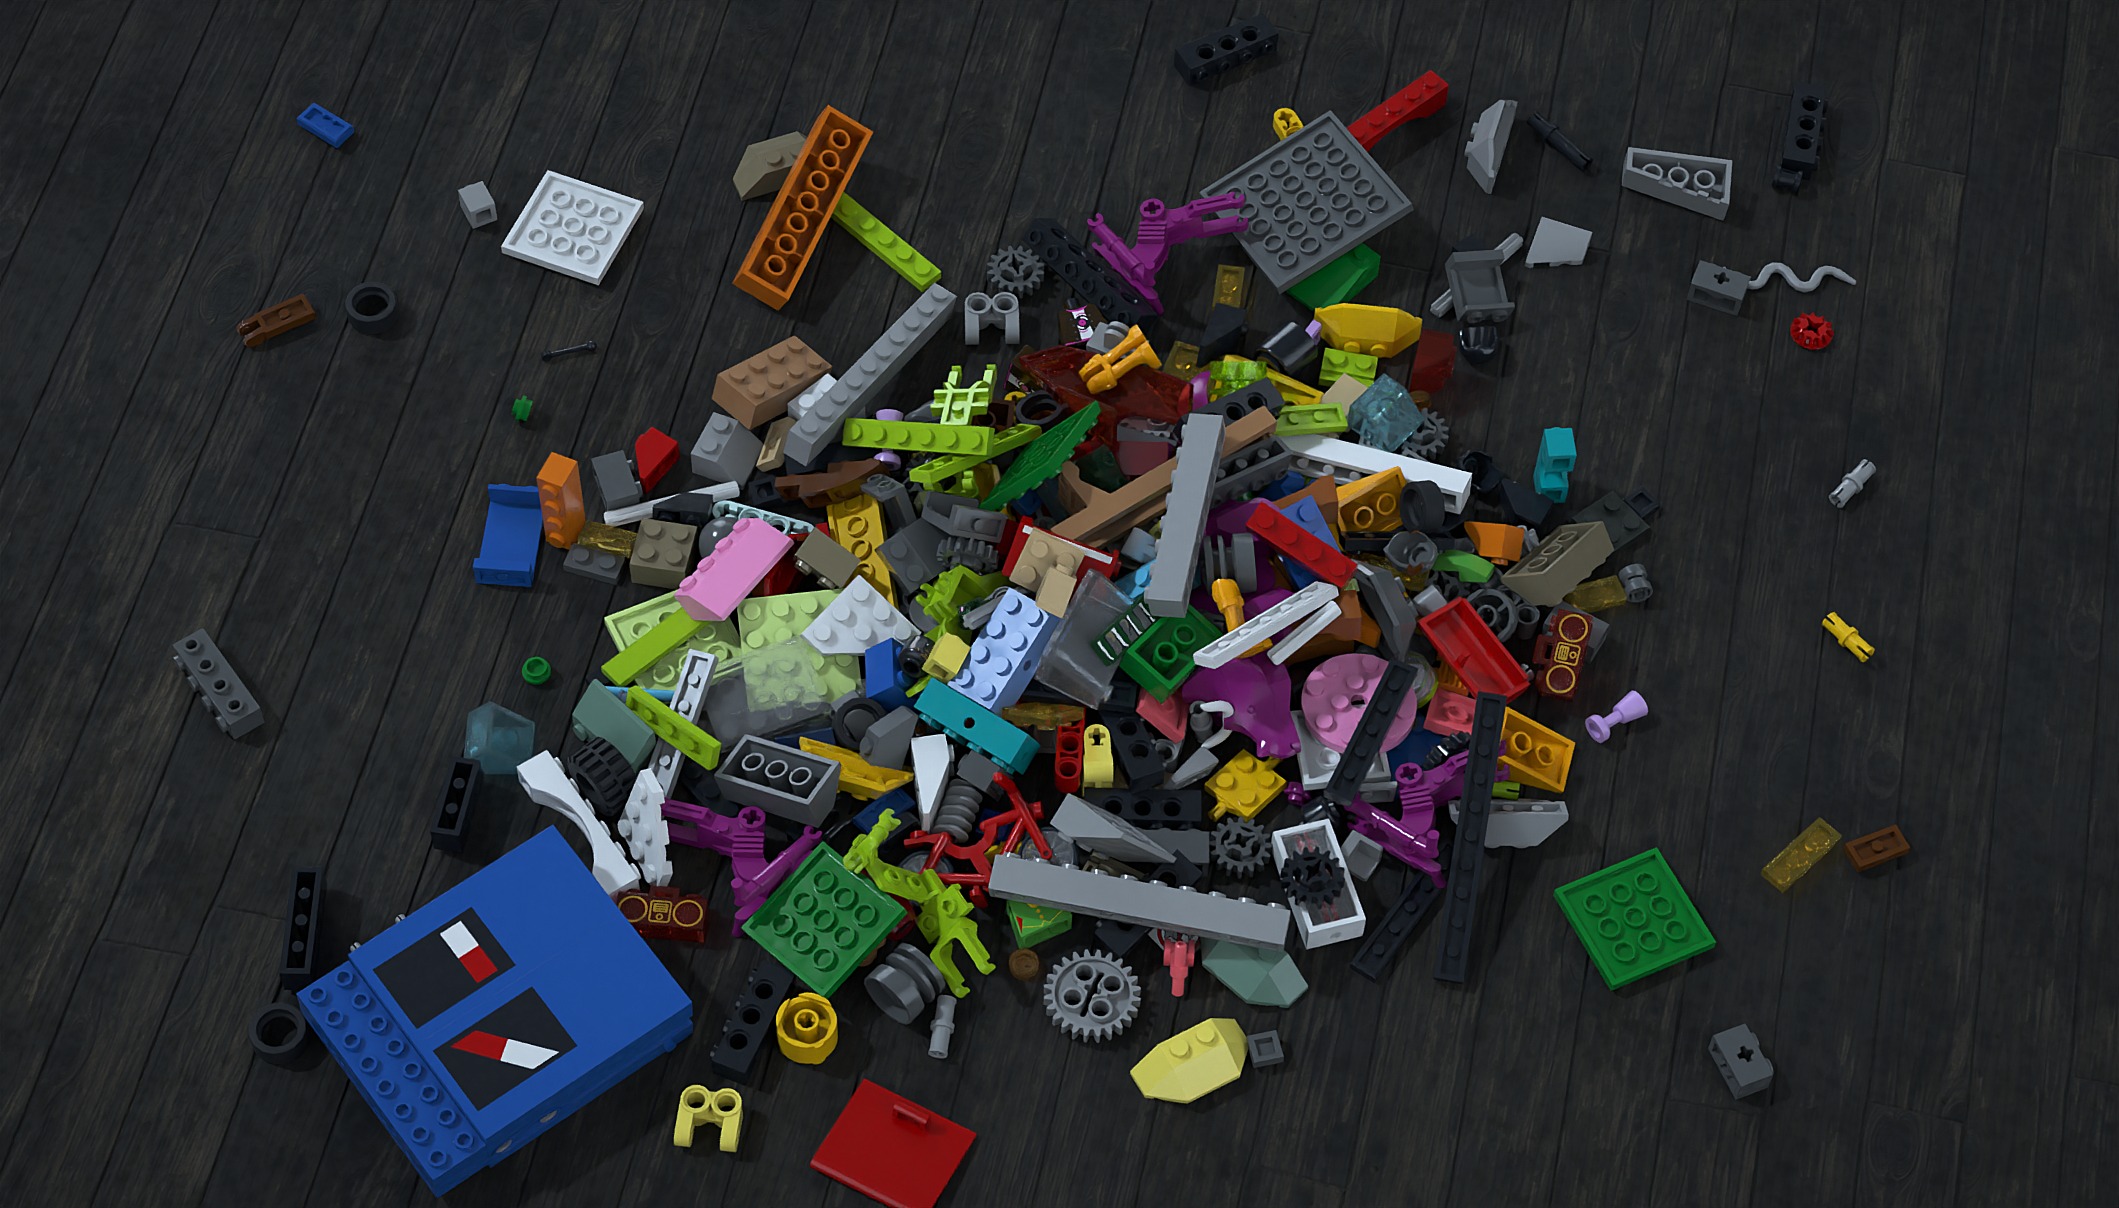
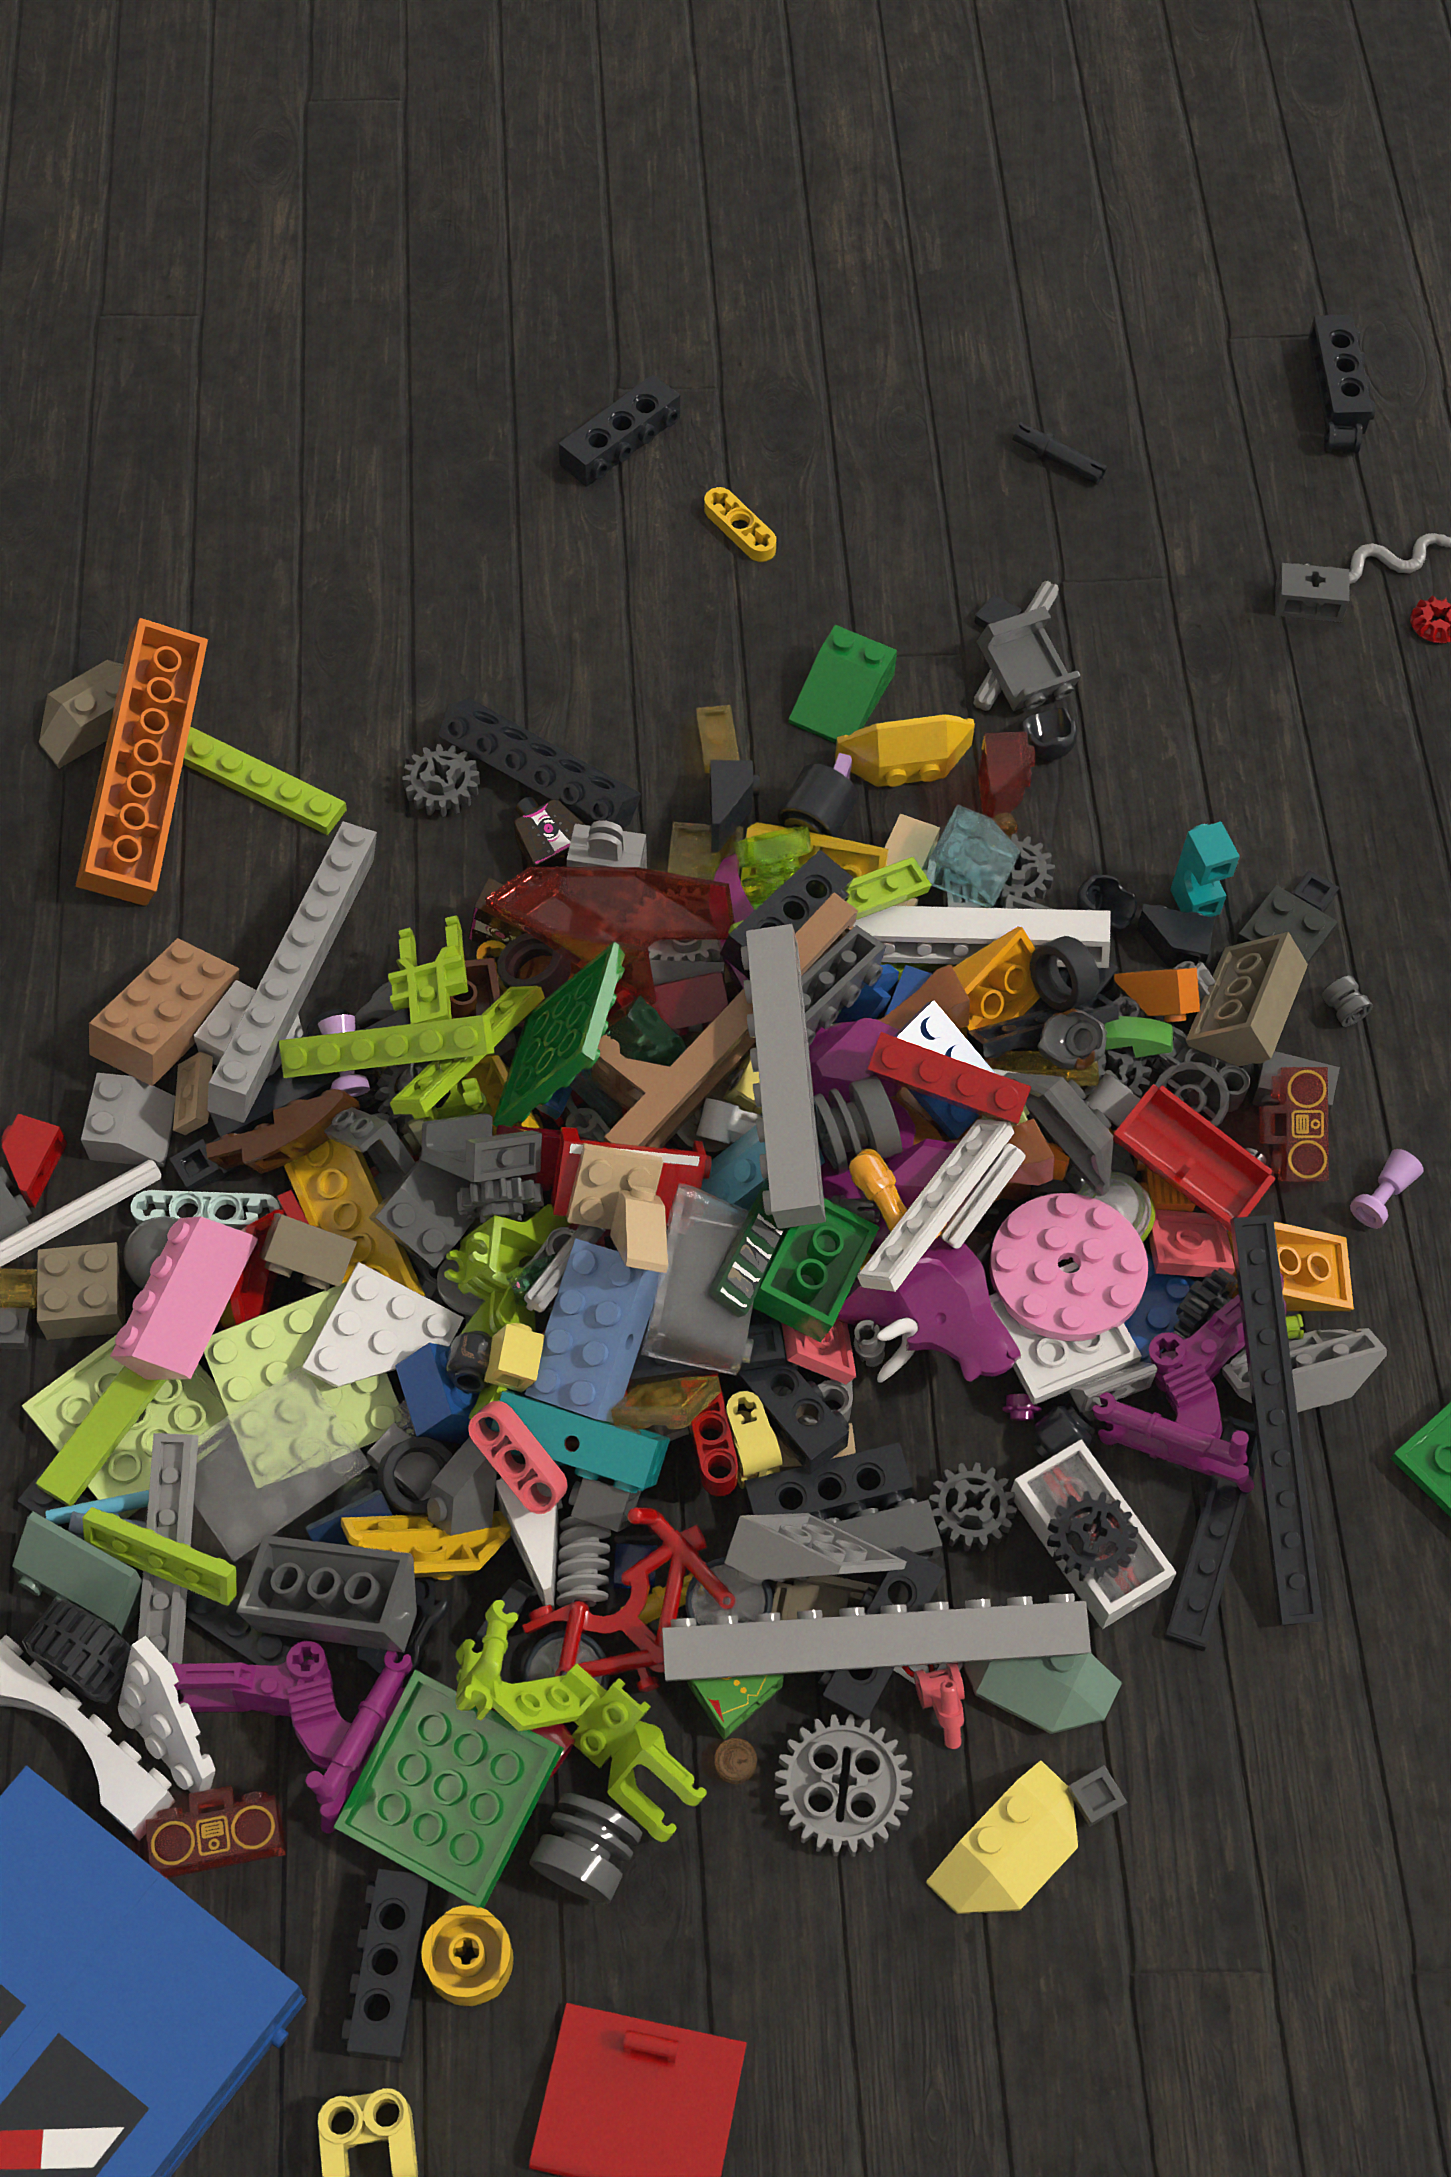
camera: 15 degrees left, 5 degrees up
black slope [652,492,713,535] -> none
blue plate [853,787,916,836] -> none
light grey pin [928,995,957,1059] -> none
light grey piece [965,292,1019,345] -> none
light orange piece [1079,324,1162,395] -> none
magenta piece [1087,192,1249,316] -> none
light grey slope [1161,746,1219,790] -> none
dark grey plate [1199,110,1414,294] -> none
yellow plate [1204,749,1287,823] -> none
lime plate [1318,348,1378,394] -> none
black plate [1324,658,1418,808] -> none
light grey panel [1340,830,1383,881] -> none
red arch [1347,70,1449,152] -> none
light grey wedge [1464,100,1518,194] -> none
light grey slope [1525,217,1592,268] -> none
clear yellow plate [1564,575,1627,613] -> none
light grey wedge [1622,147,1732,221] -> none
none -> coral beam [468,1401,568,1514]

